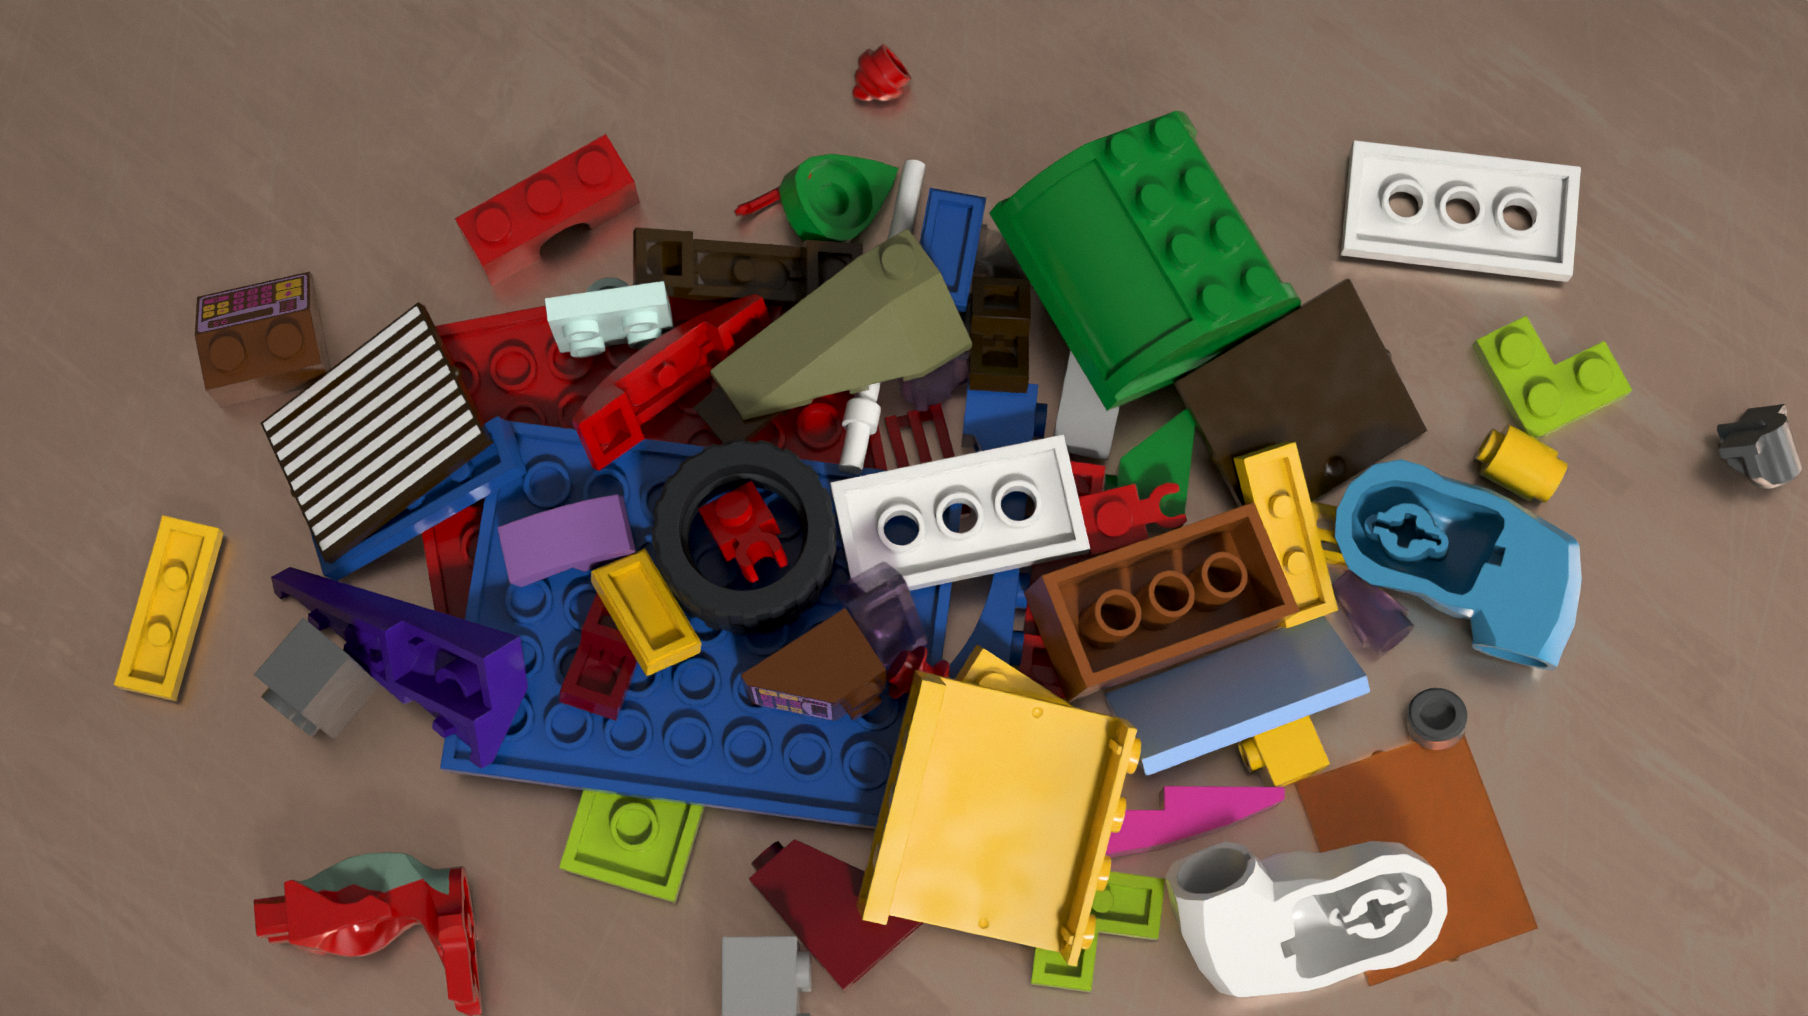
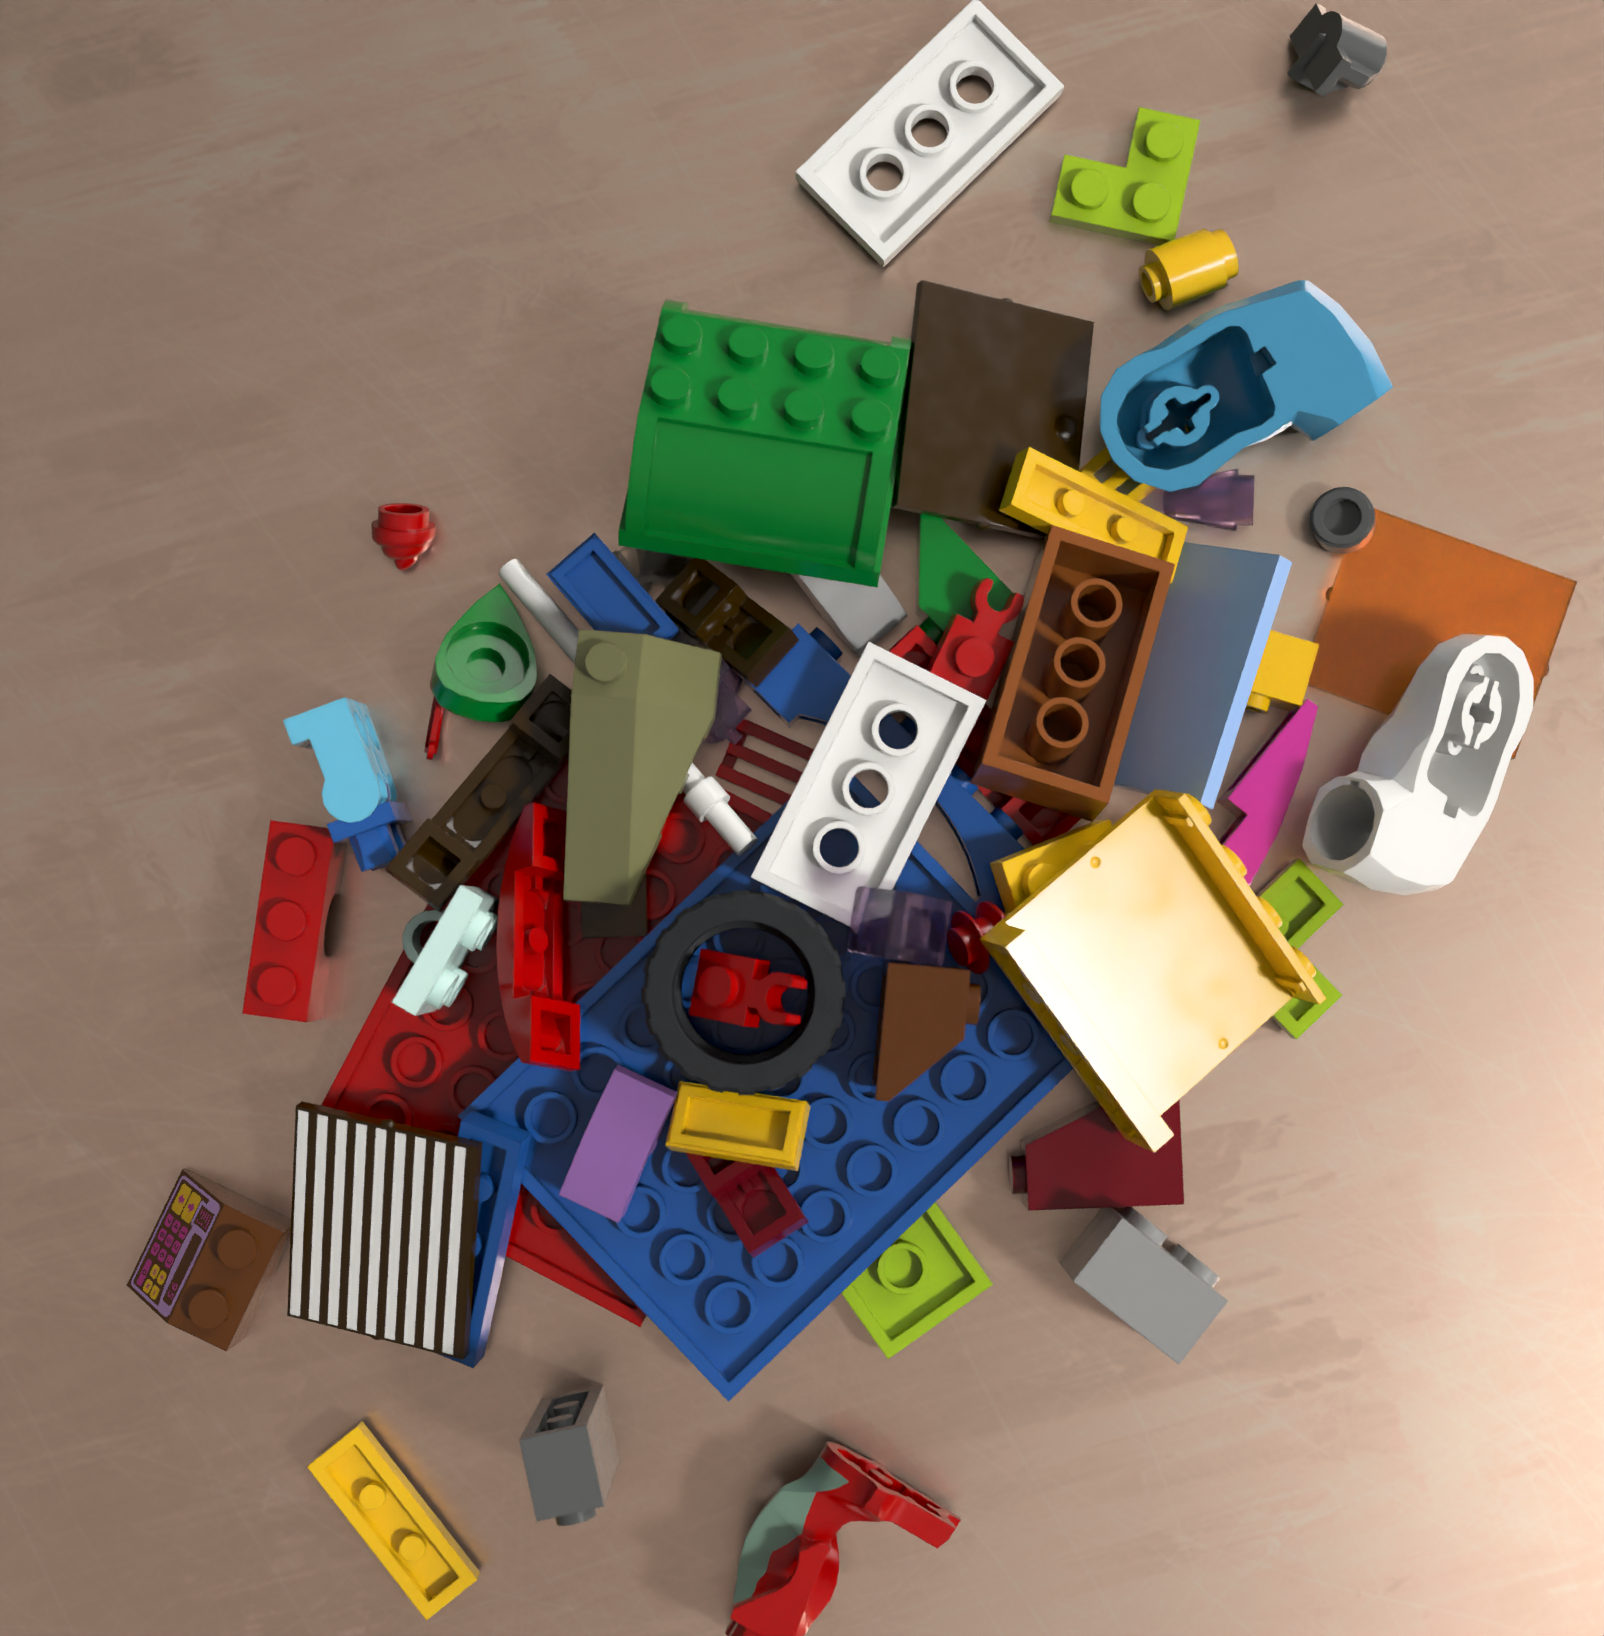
camera: 50 degrees left, 10 degrees up
dark purple wedge [271,567,528,769] -> none
none -> medium azure hips [283,697,413,872]

